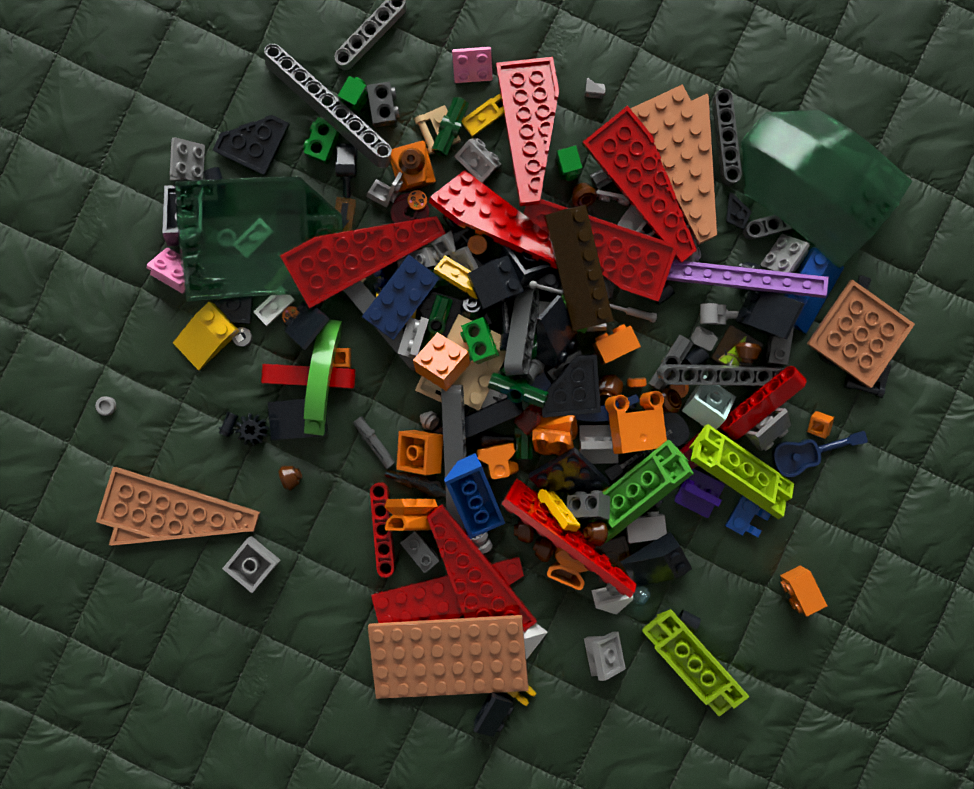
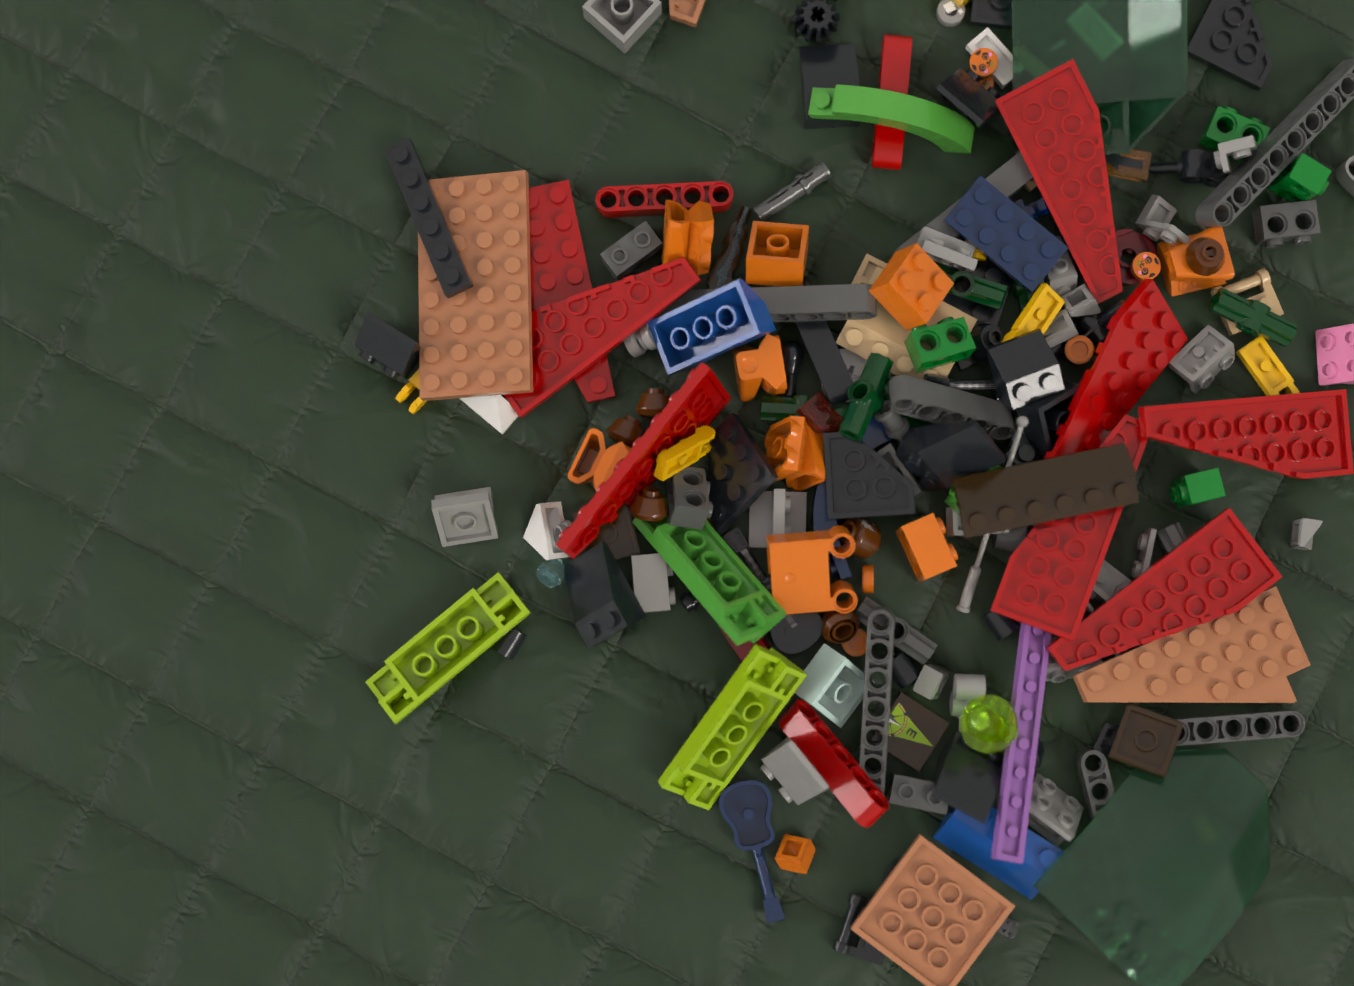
camera: 90 degrees right, 5 degrees down
reddish brown cone [278,466,303,491] -> none
orange slope [332,348,351,368] -> none
light grey plate [420,411,440,431] -> none
reddish brown cone [572,183,597,207] -> none
dark purple bracket [674,468,725,518] -> none
blue plate [725,495,771,537] -> none
reddish brown cone [735,342,762,363] -> none
orange brick [780,565,827,617] -> none
none -> black plate [384,138,474,299]
none -> clear neon green plate [960,694,1018,754]
none -> orange tile [969,48,998,78]
none -> dark brown tile [1108,703,1184,779]
none -> light grey bracket [1214,135,1257,174]

